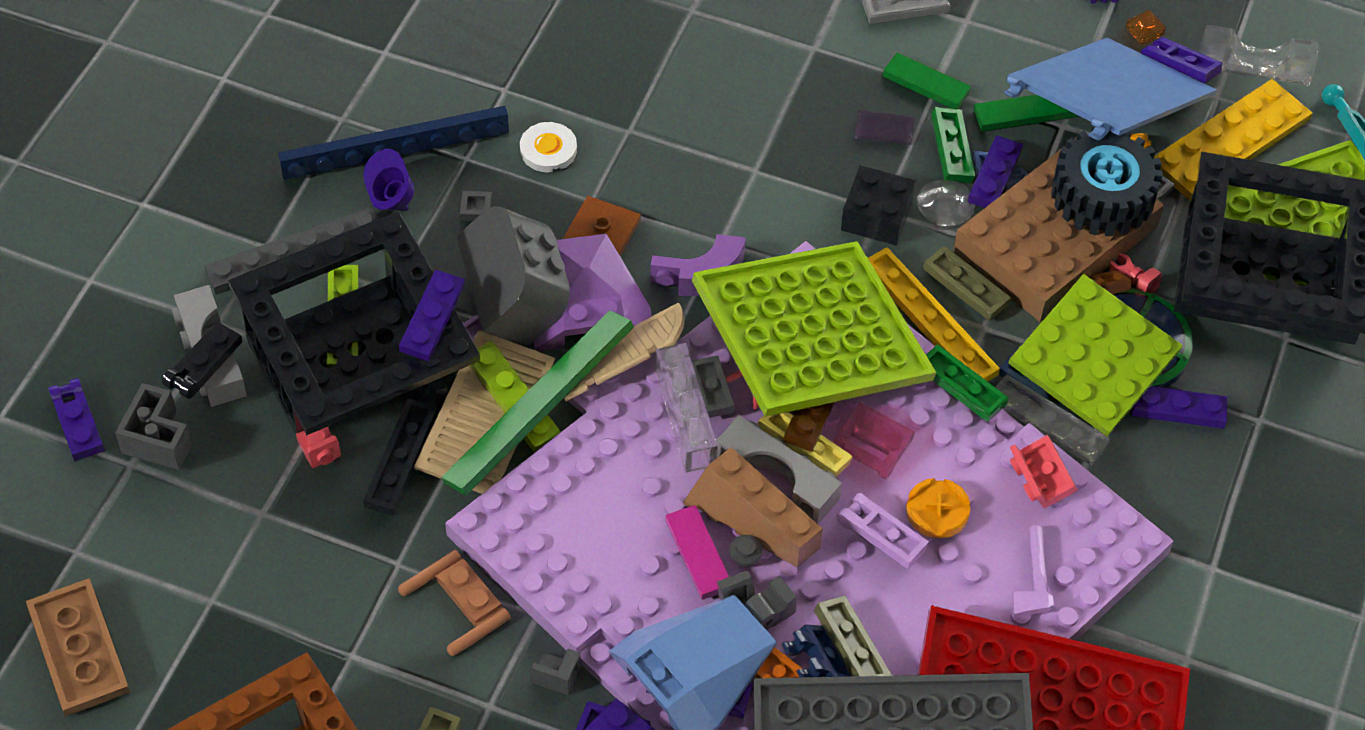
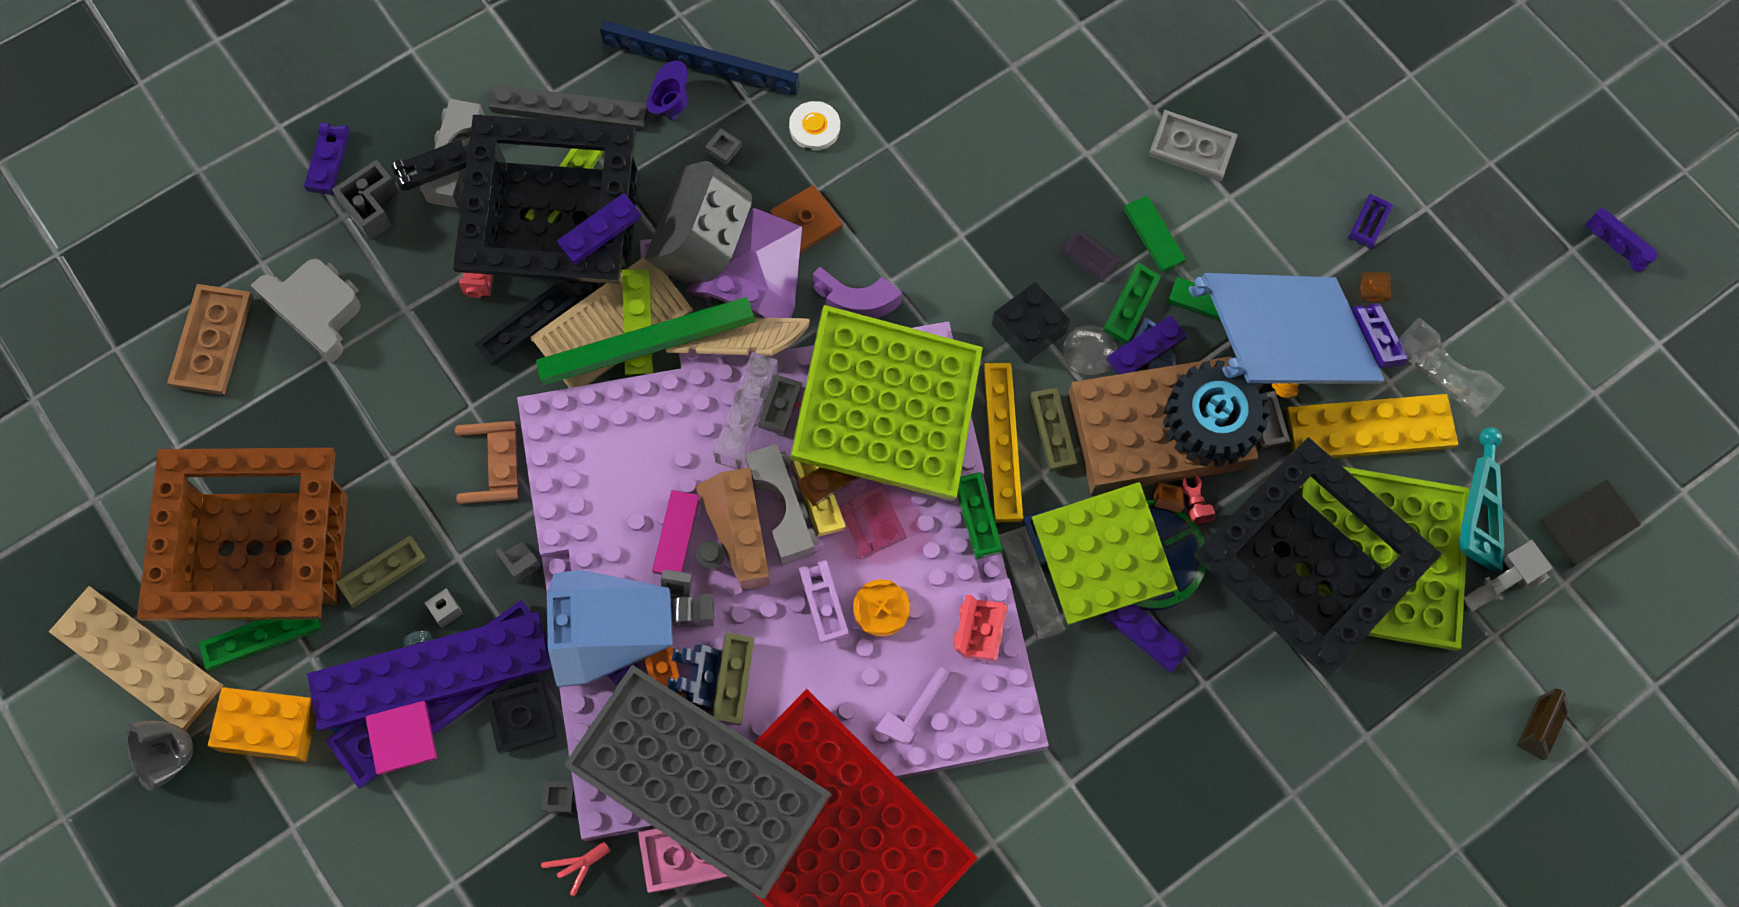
camera: 30 degrees right, 15 degrees up
none -> light grey brick [250,259,361,363]

